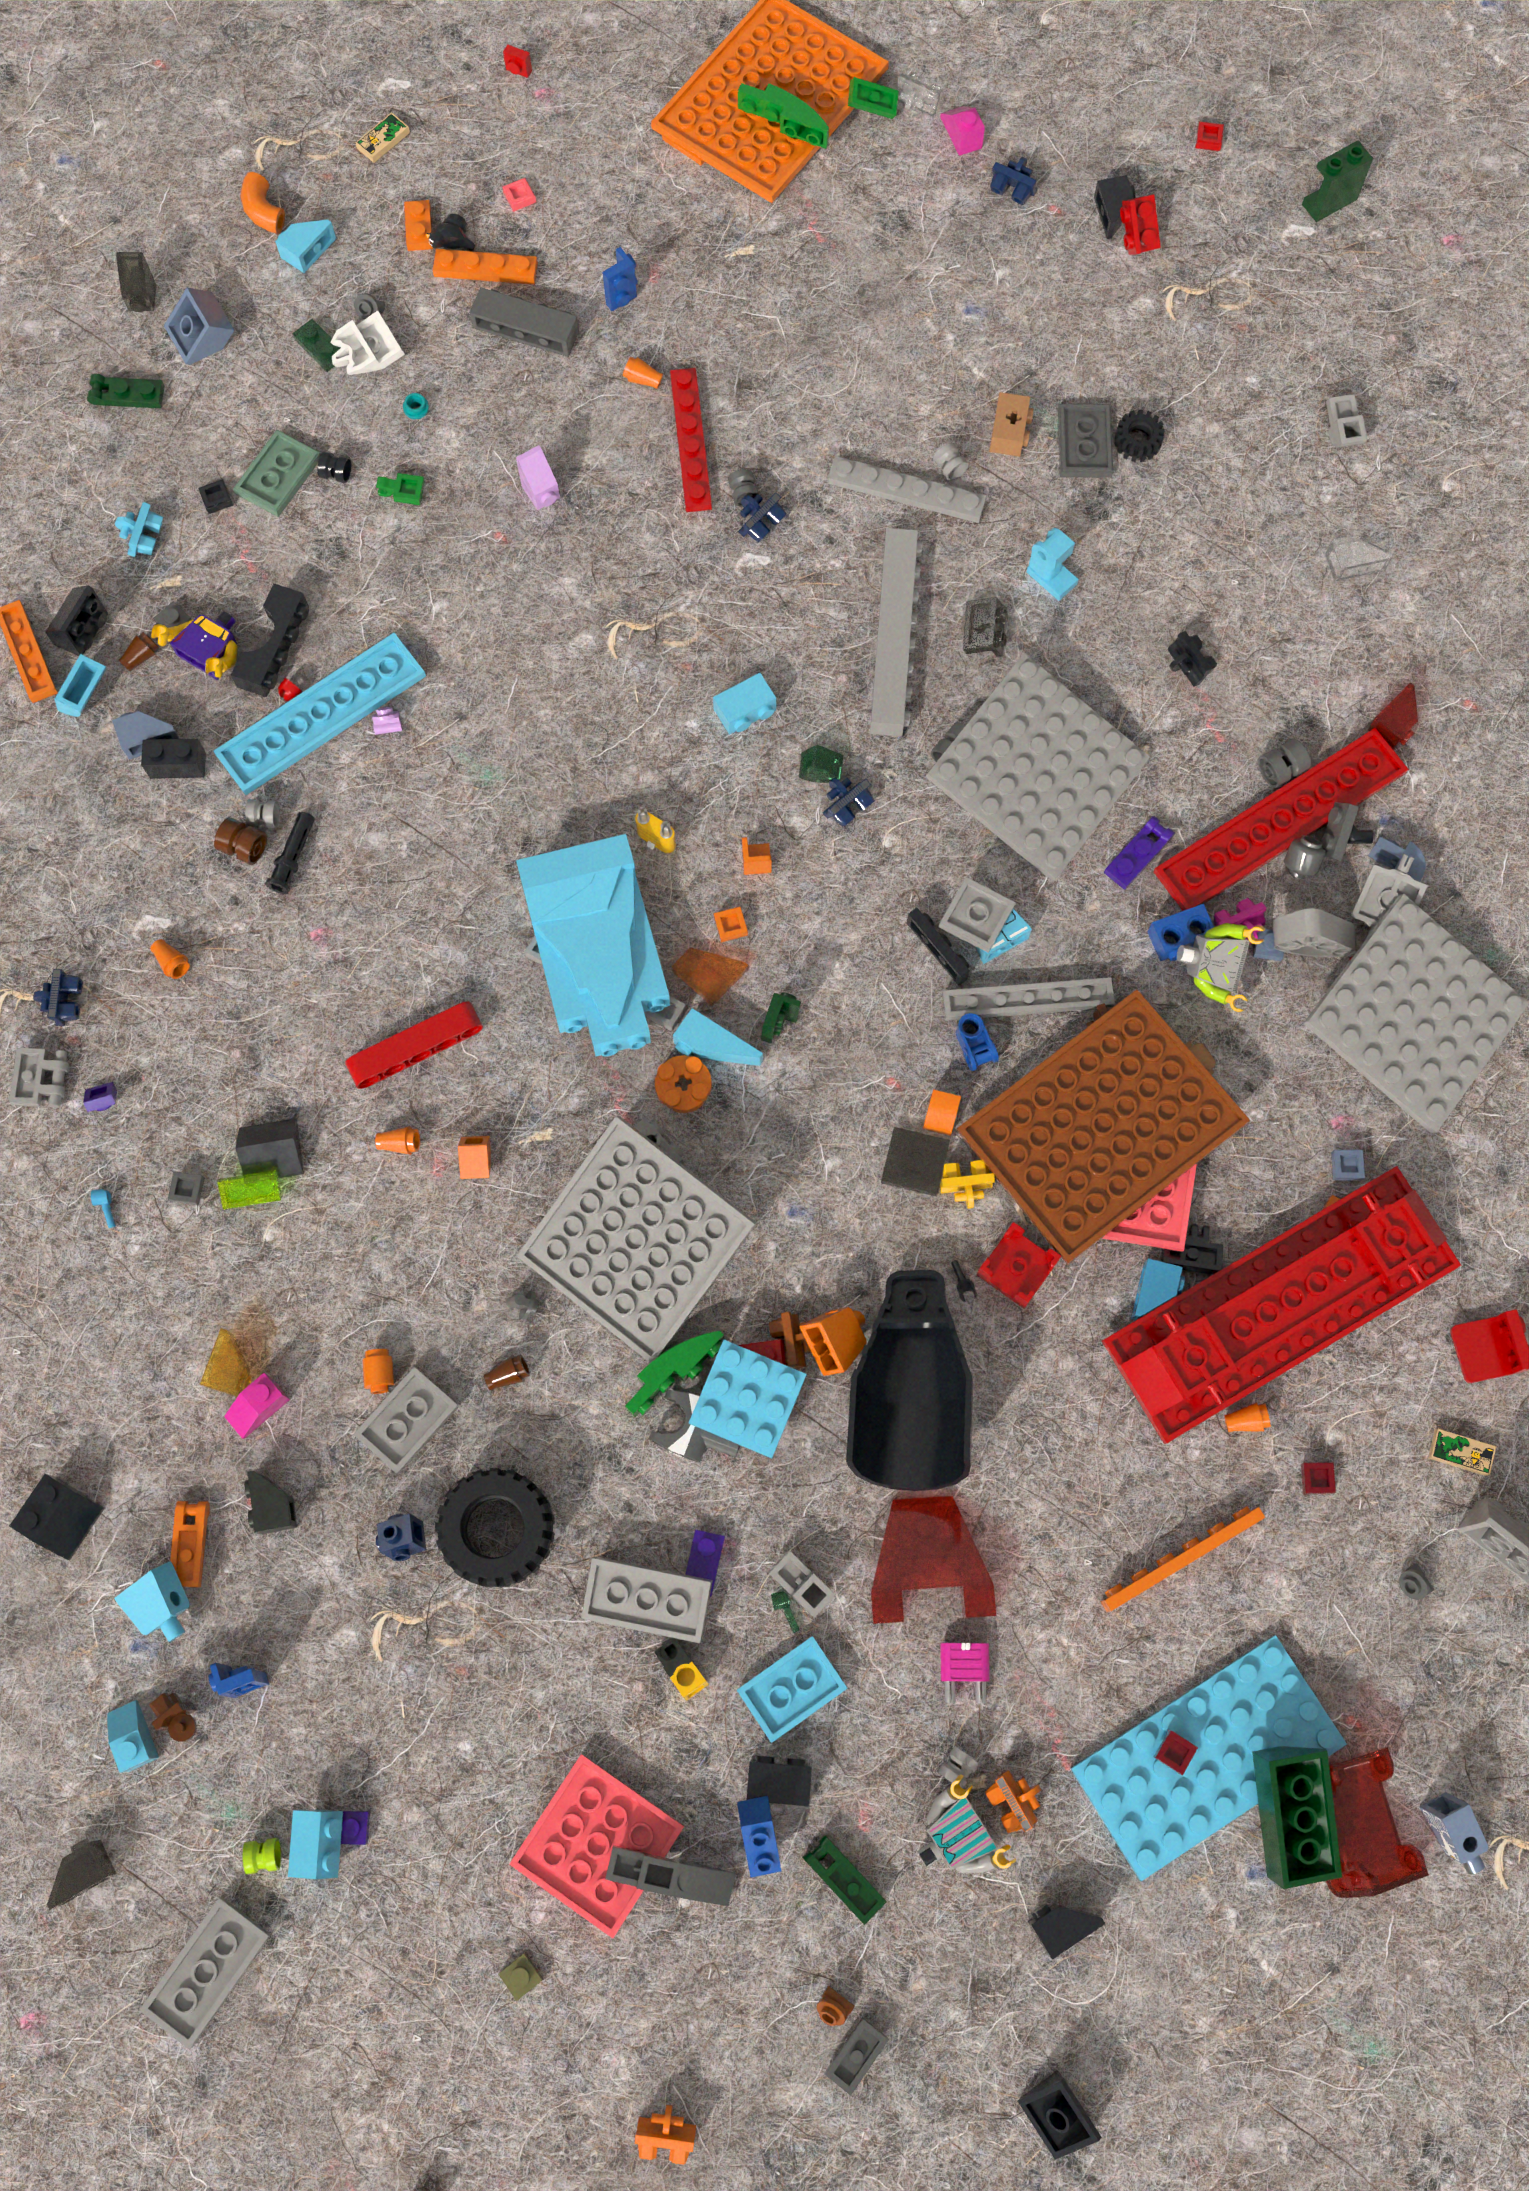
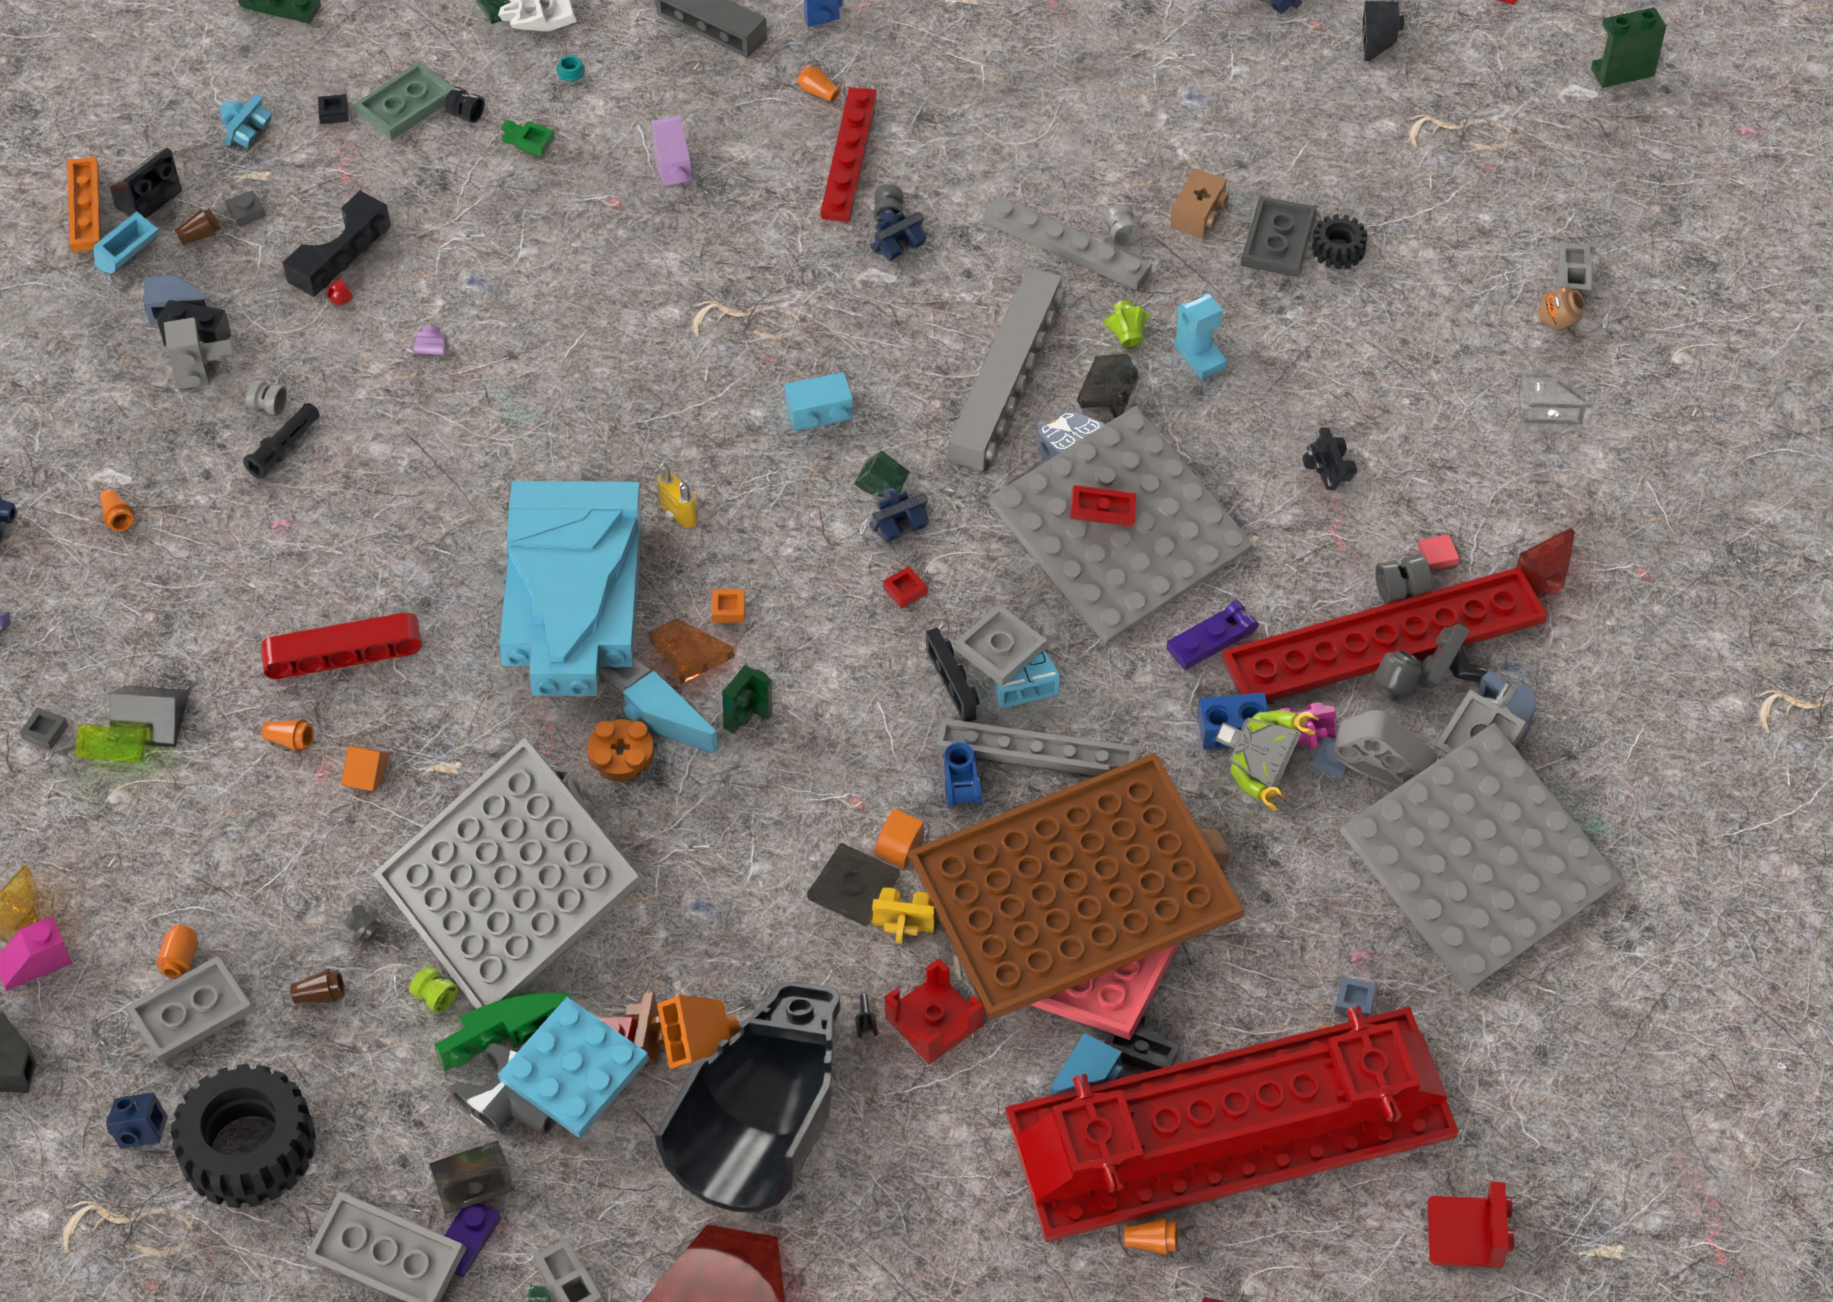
camera: 15 degrees right, 20 degrees down
torso [151,611,238,680] -> none
medium azure plate [213,633,426,796] -> none
reddish brown wheel [214,817,267,865] -> none
orange panel [742,837,772,875] -> none
red bracket [1120,194,1161,255] -> none
none -> light grey brick [164,317,234,390]
none -> lime wheel [409,966,459,1014]
none -> clear smoke brick [428,1140,515,1214]
none -> red plate [883,566,928,609]
none -> sand blue torso [1037,411,1106,461]
none -> red plate [1070,485,1136,527]
none -> lime rock [1103,300,1150,348]
none -> coral tile [1418,534,1459,571]
none -> medium nougat head [1538,286,1586,330]

